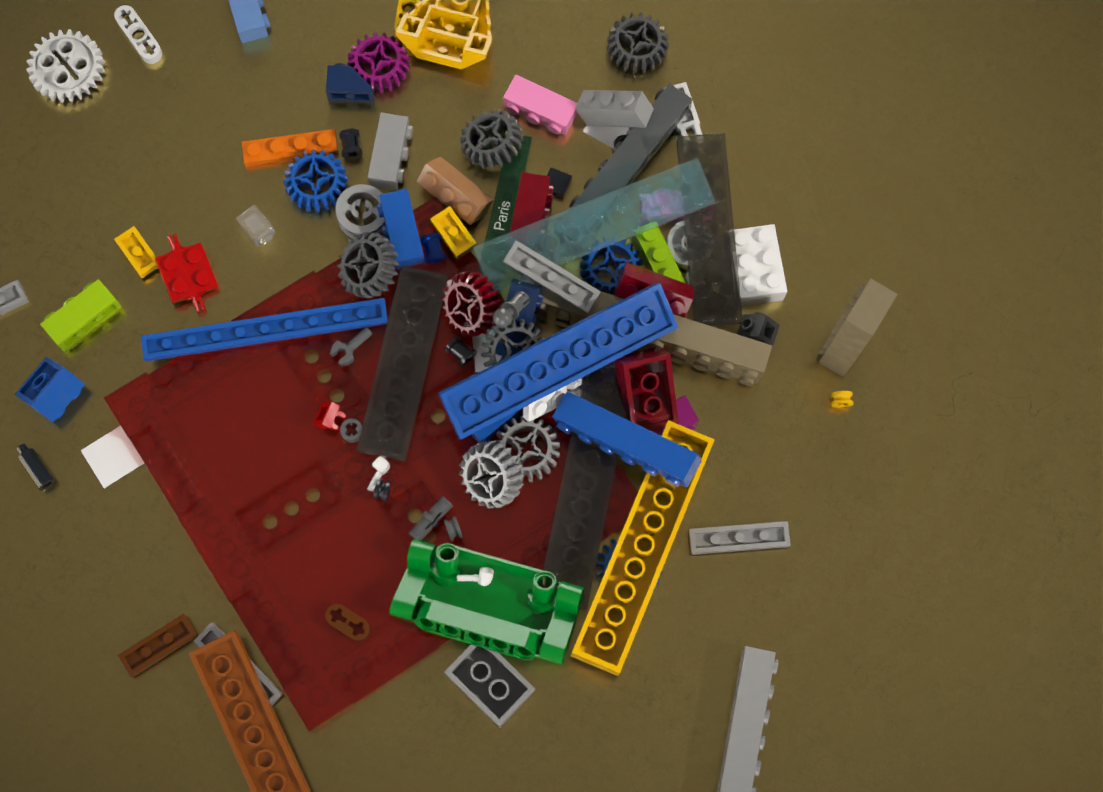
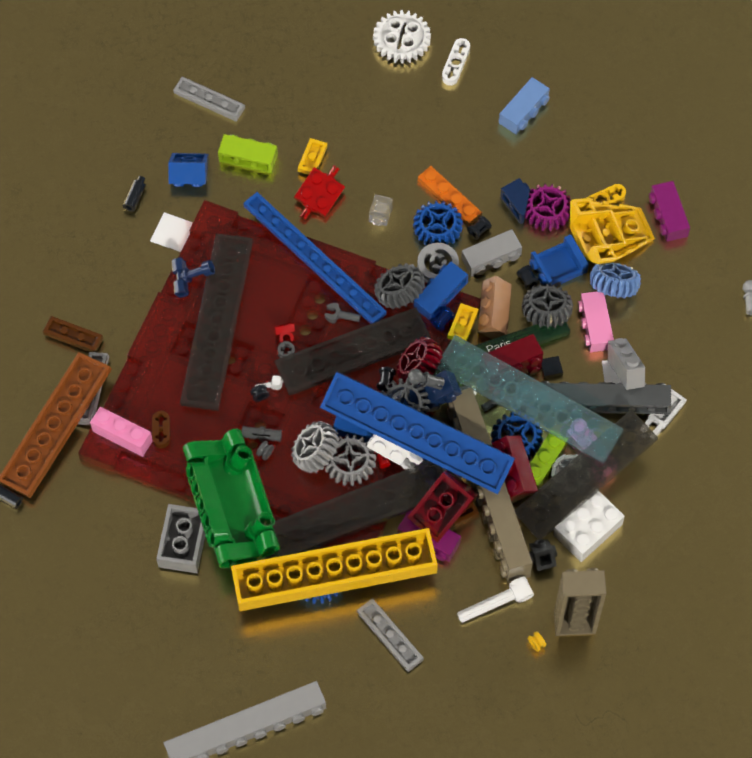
camera: 60 degrees right, 10 degrees down
white hand [457,567,494,586] -> none
light grey plate [503,240,601,313] -> none
blue brick [552,391,701,488] -> none
dark grey gear [607,12,669,74] -> none
none -> bright pink brick [90,407,153,457]
none -> dark blue bar [171,258,215,298]
none -> clear smoke plate [180,233,253,411]
none -> white axle [457,576,534,623]
none -> black bush [516,265,540,290]
none -> blue panel [529,234,589,287]
none -> medium blue gear [590,262,641,298]

